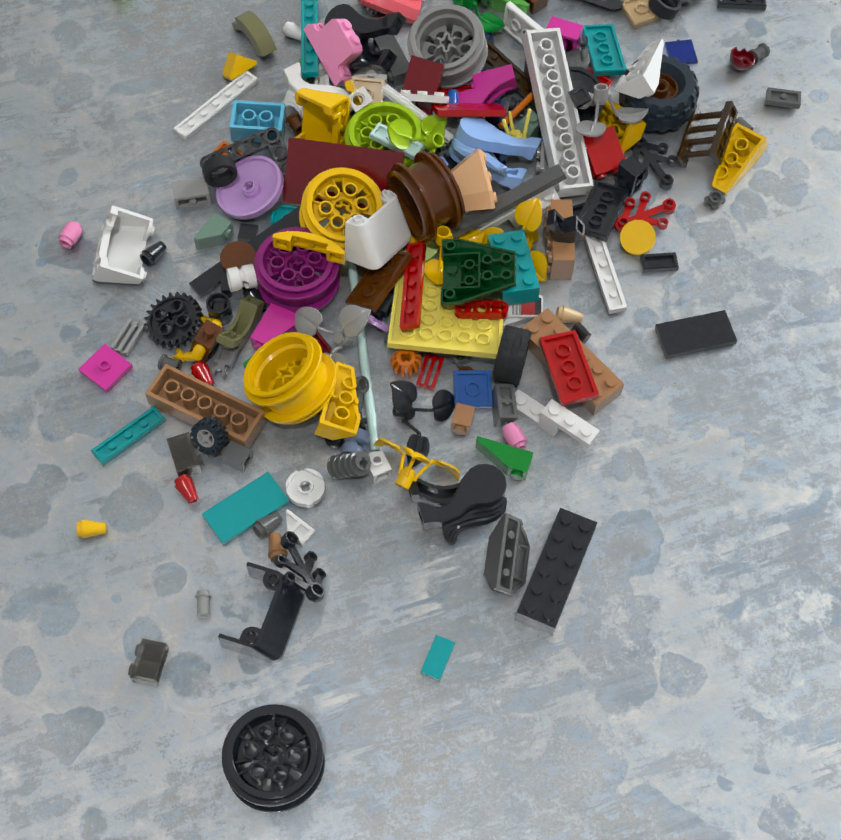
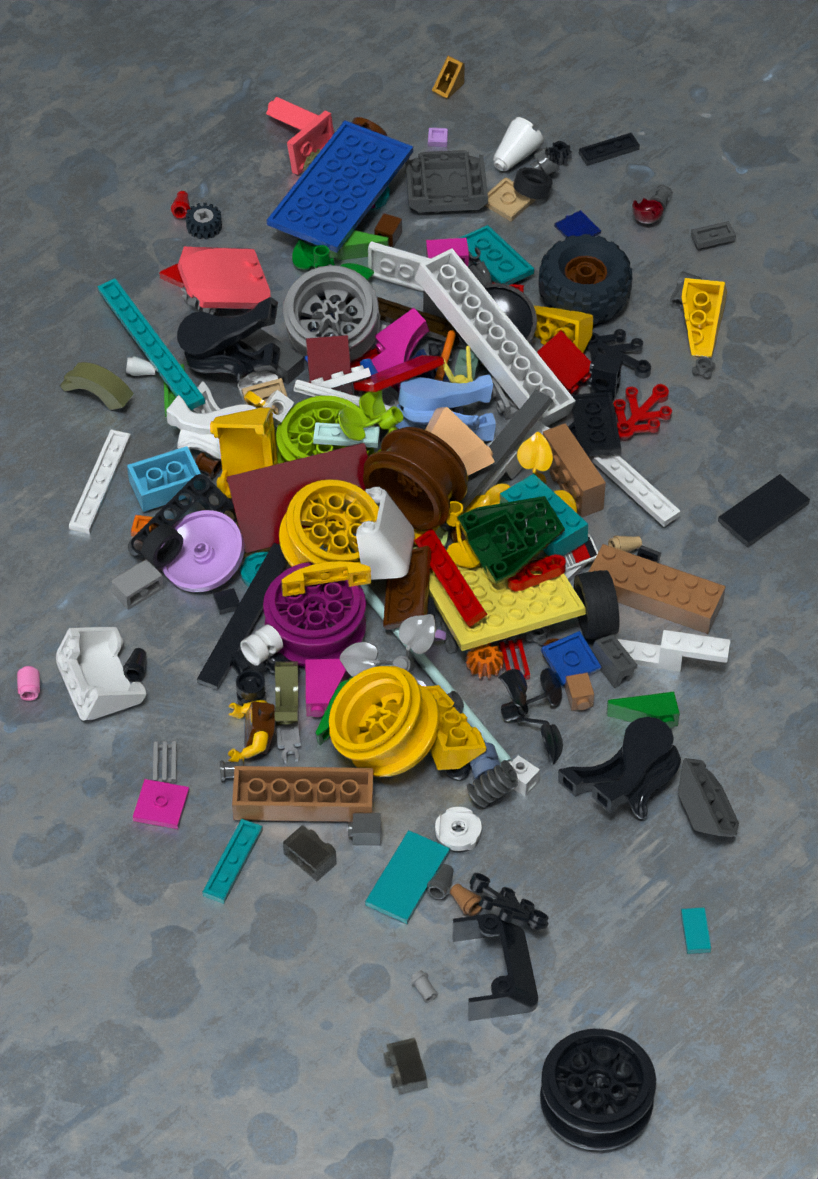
camera: 25 degrees left, 10 degrees down
yellow cone [77,519,106,539] -> none
black gear [144,292,204,349] -> none
red cone [174,474,199,505] -> none
red cone [190,361,215,386] -> none
black wheel [190,416,229,455] -> none
sand green slope [194,213,234,250] -> none
reddish brown tile [220,241,256,271] -> none
yellow slope [222,52,258,81] -> none
white tile [286,509,316,547] -> none
bright pink brick [303,19,362,86] -> none
yellow plant [373,438,461,490] -> none
bright pink brick [502,422,528,449] -> none
black brick [515,508,598,636] -> none
red plate [539,330,599,406] -> none
black brick [546,209,585,243] -> none
black tile [568,84,592,109] -> none
light grey plant [573,83,649,137] -> none
white wedge [614,39,664,99] -> none
yellow tile [620,220,656,256] -> none
black tile [640,252,679,273] -> none
dark brown fence [677,101,738,168] -> none

